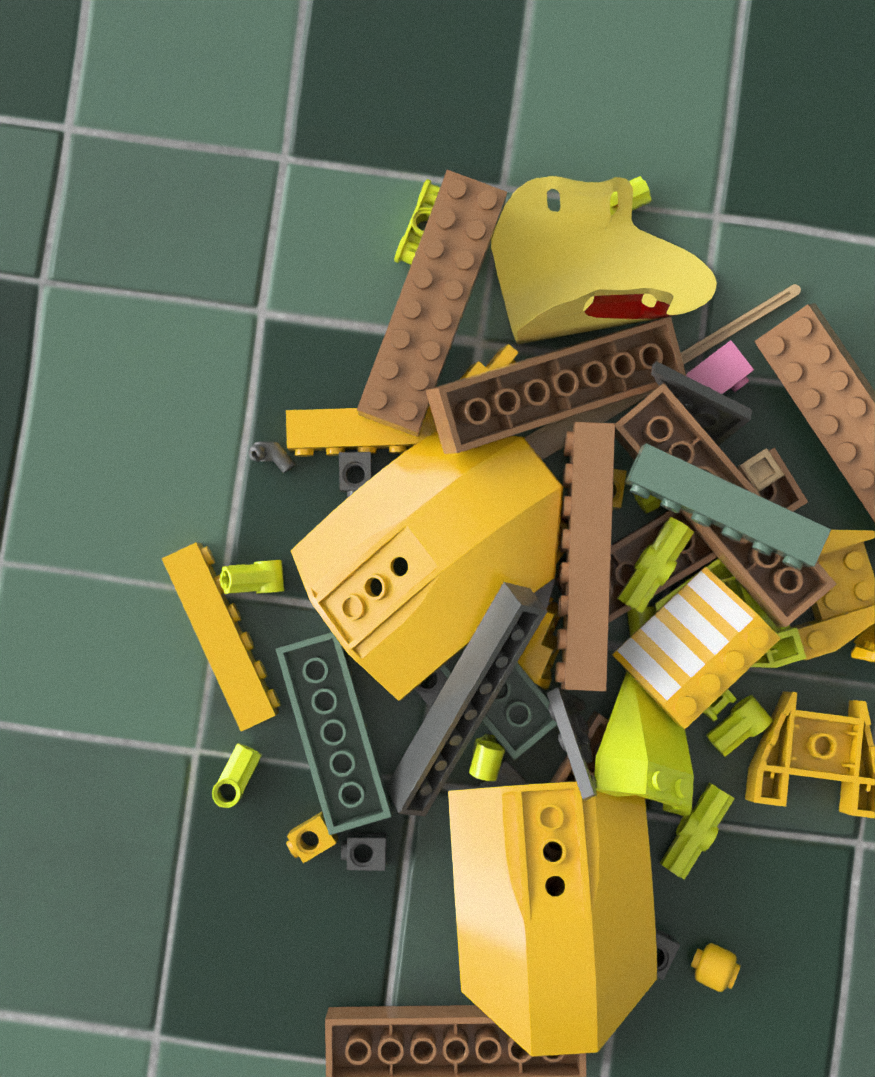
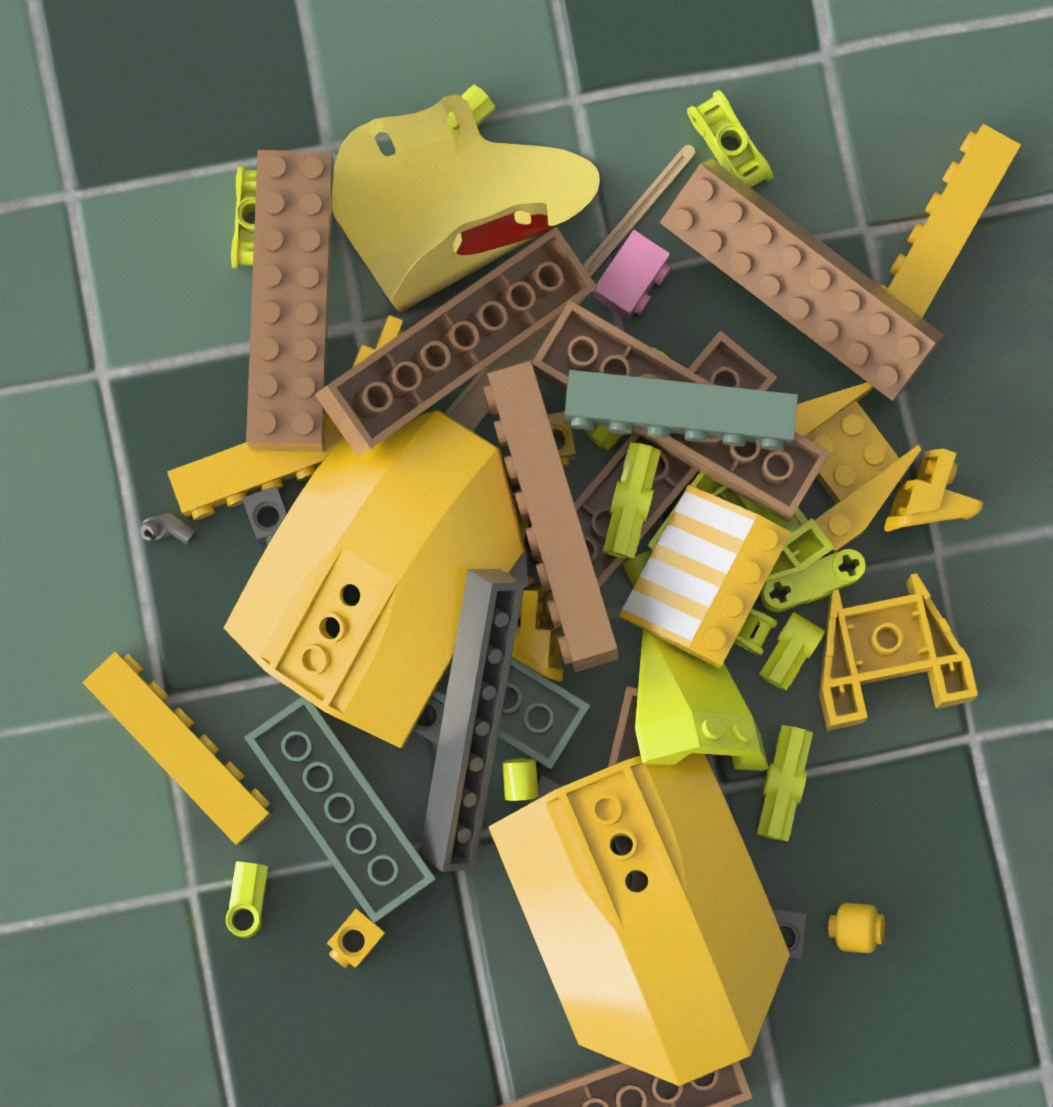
camera: 20 degrees left, 5 degrees down
neon yellow piece [220,560,284,594] -> none
dark grey brick [341,832,387,871] -> none
dark grey wing [547,688,597,800] -> none
dark grey wing [651,361,752,446] -> none
tan tile [738,448,784,492] -> none
none -> neon yellow piece [687,90,773,188]
none -> neon yellow piece [760,549,866,613]

